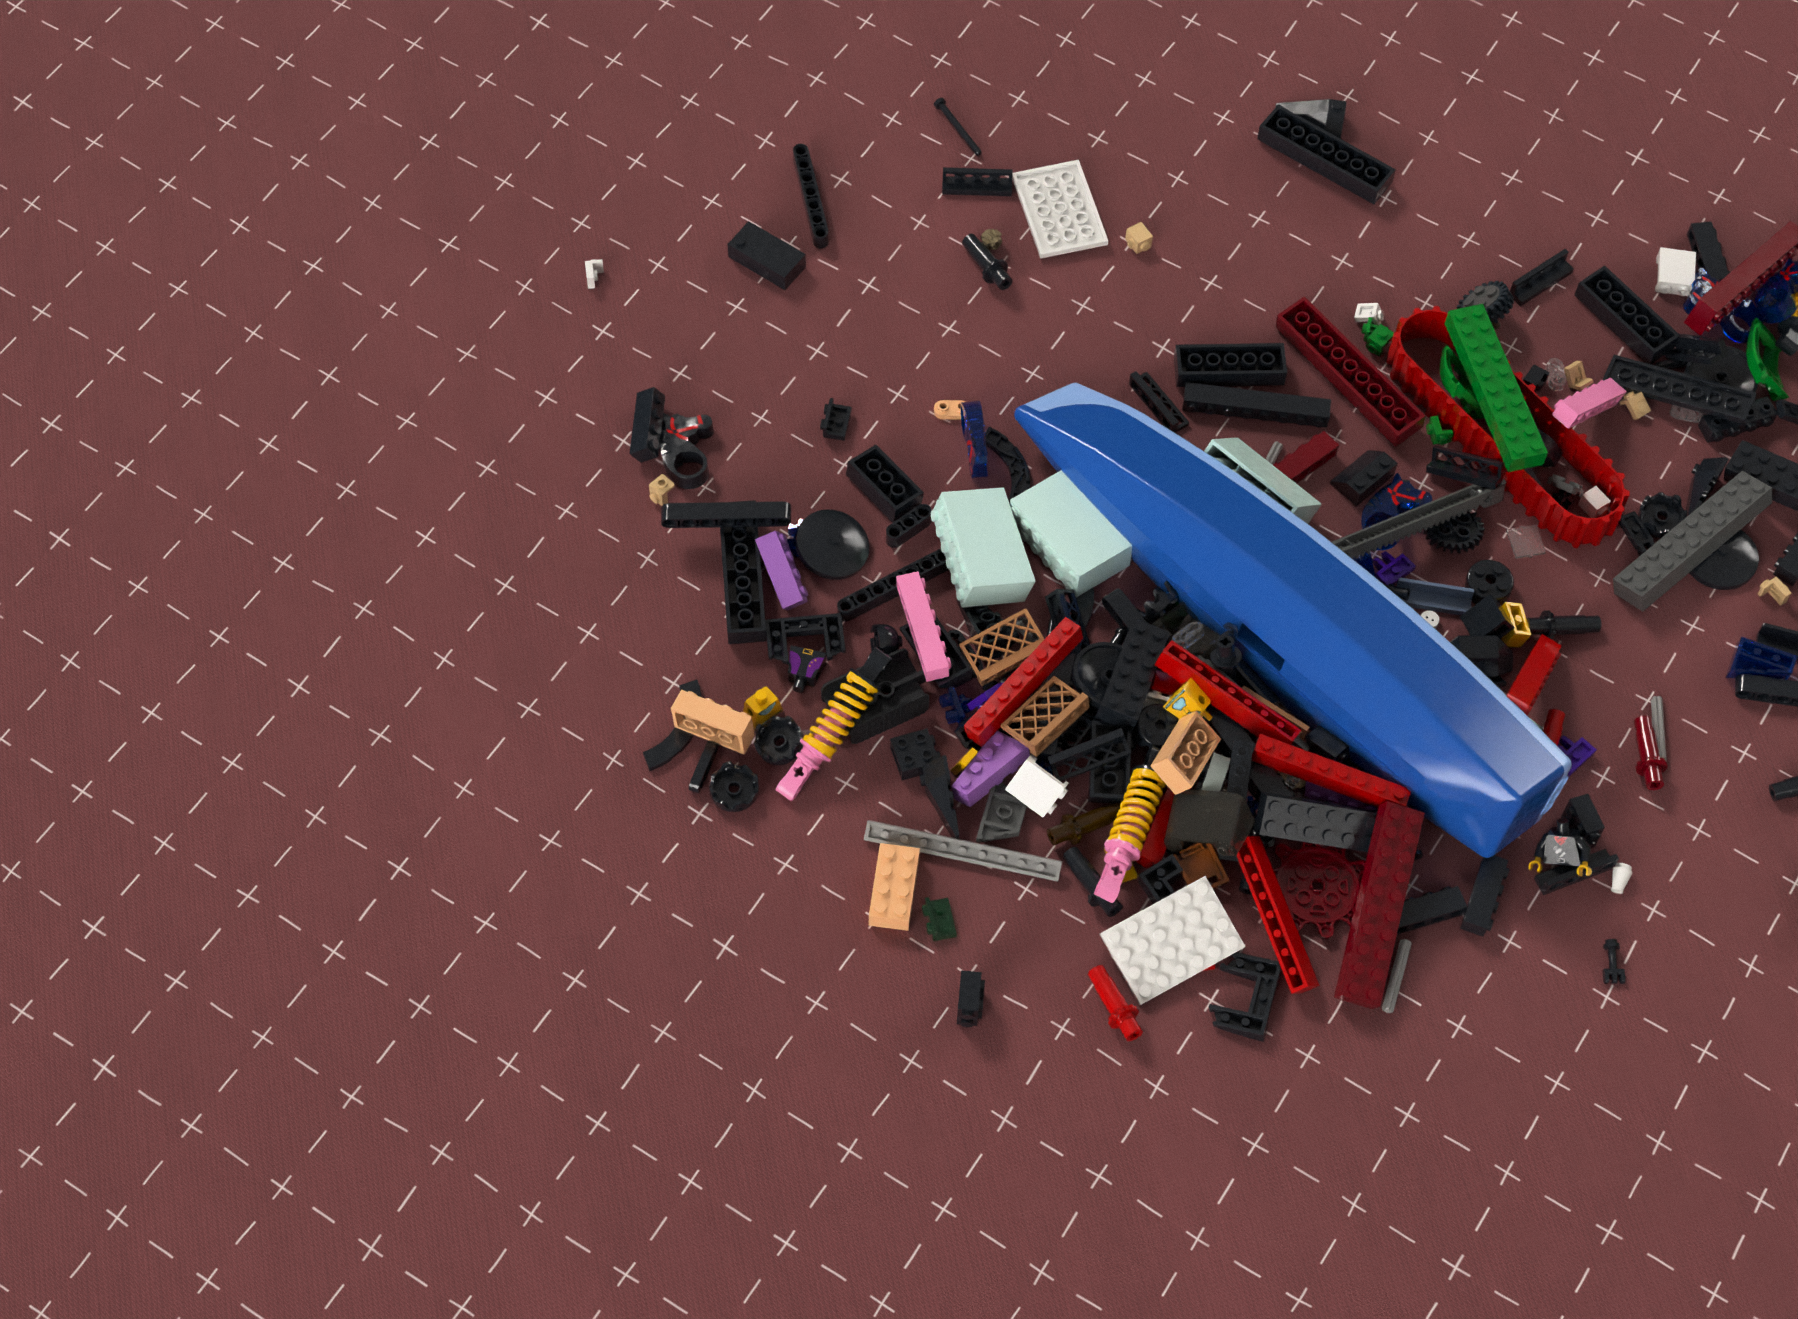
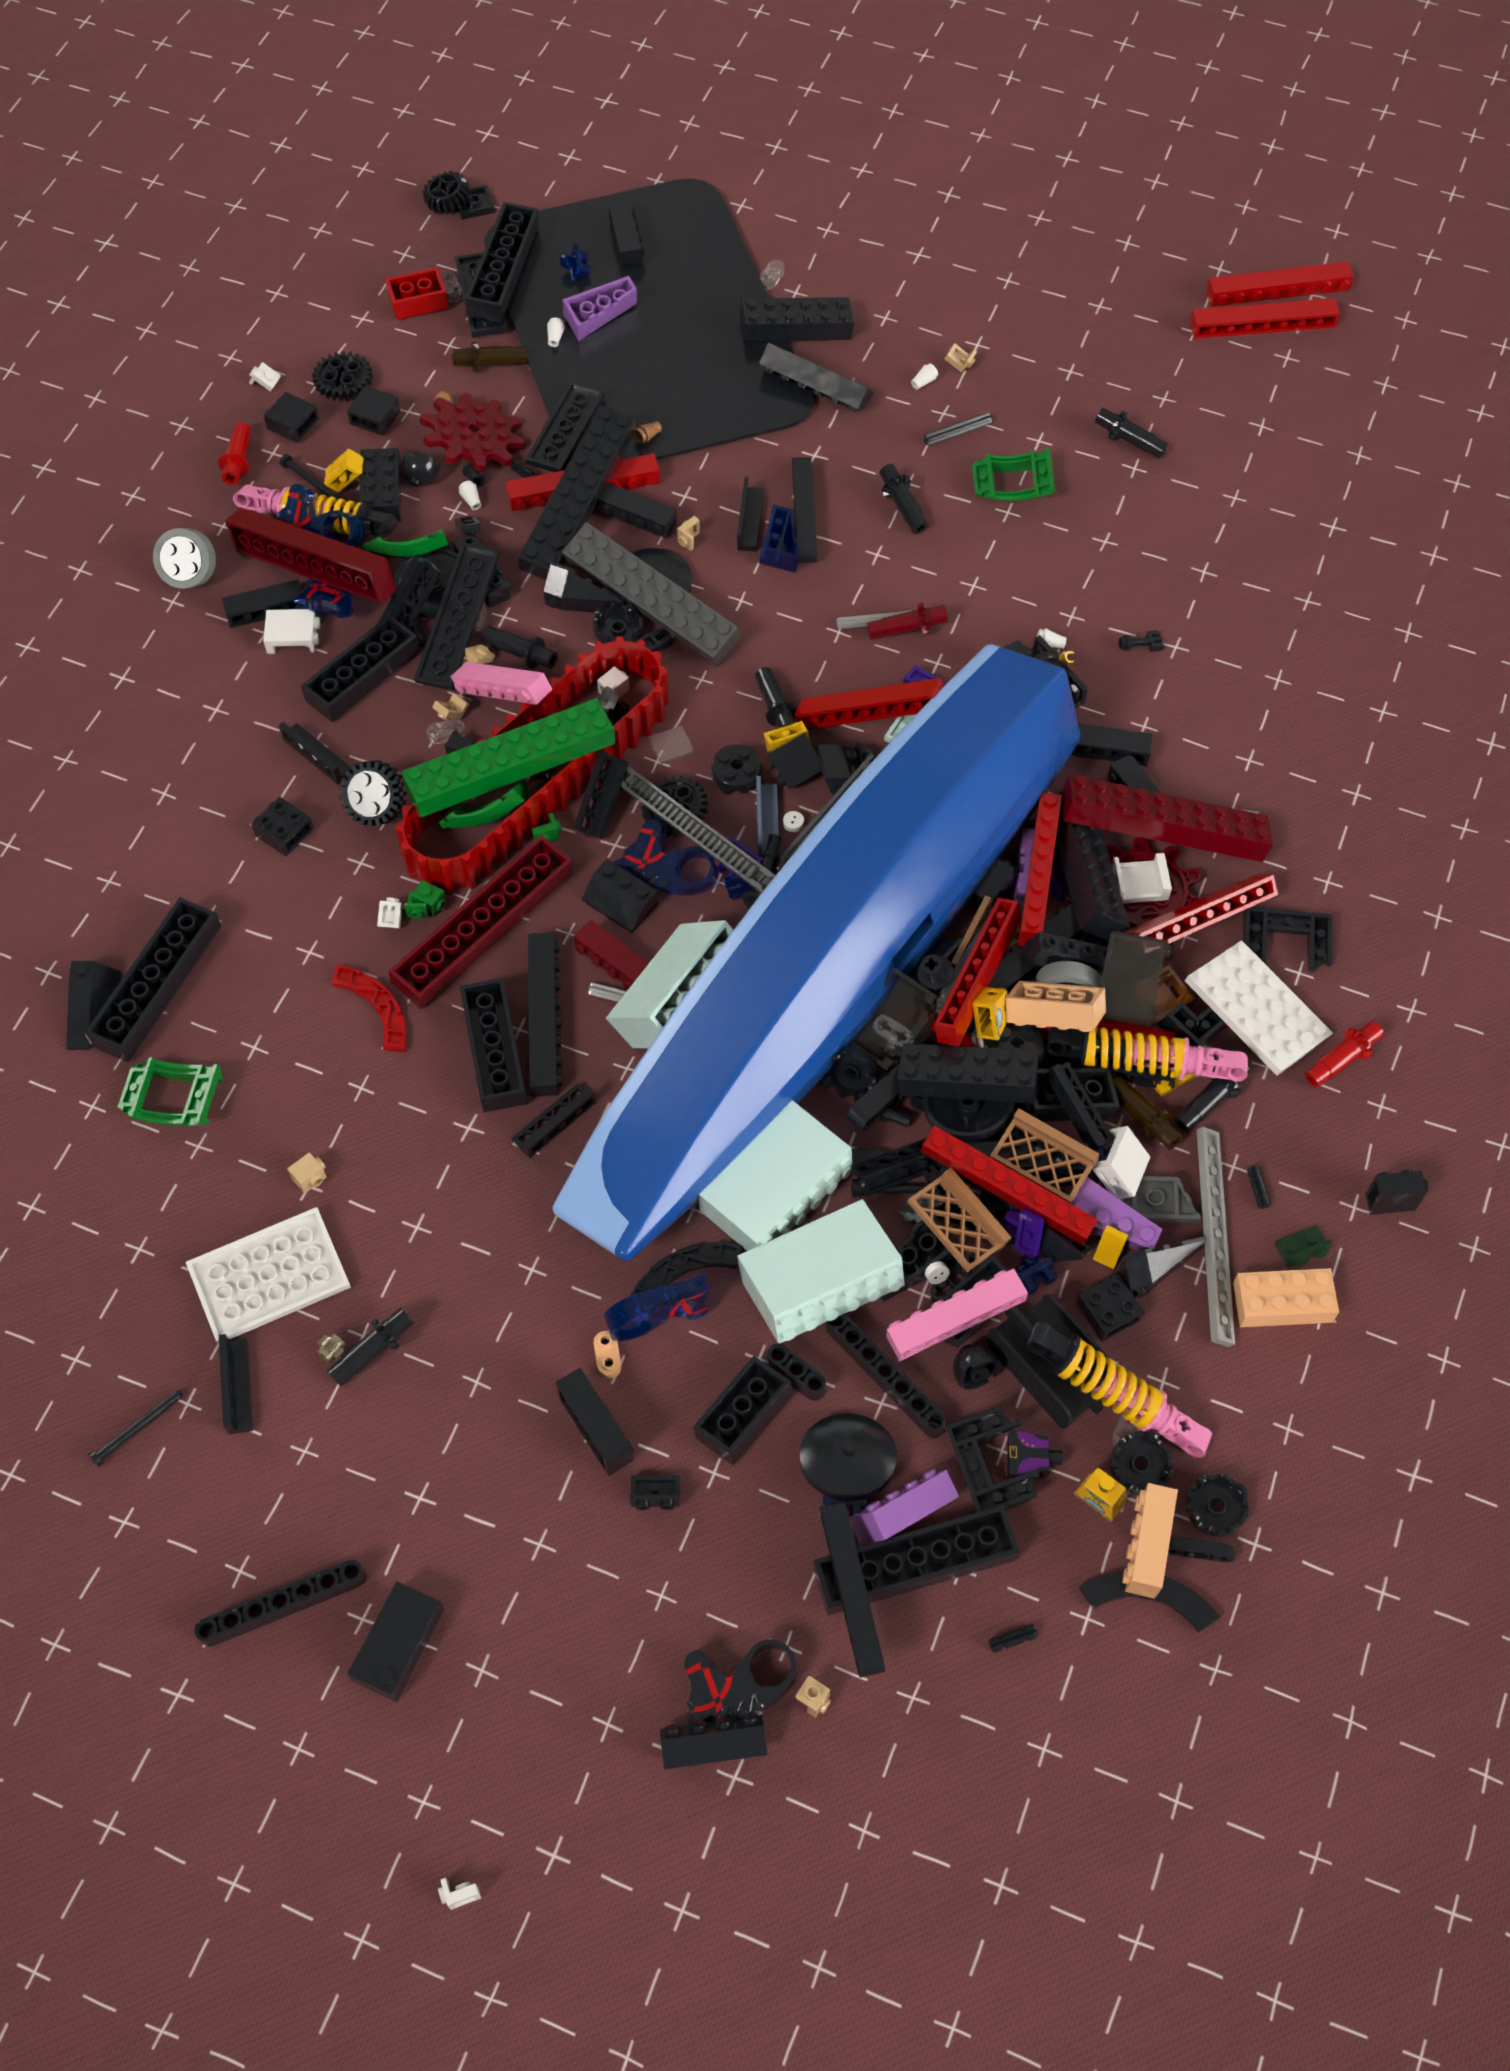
camera: 100 degrees left, 0 degrees up
none -> green wedge [117,1057,224,1126]
none -> wheel [153,528,216,589]
none -> black brick [251,797,314,856]
none -> red tile [332,964,407,1052]
none -> black gear [483,626,558,669]
none -> black brick [555,1367,634,1476]
none -> white tile [925,1261,949,1284]
none -> black axle [989,1624,1038,1653]
none -> white panel [1112,853,1172,903]
none -> black axle [1247,1165,1271,1209]

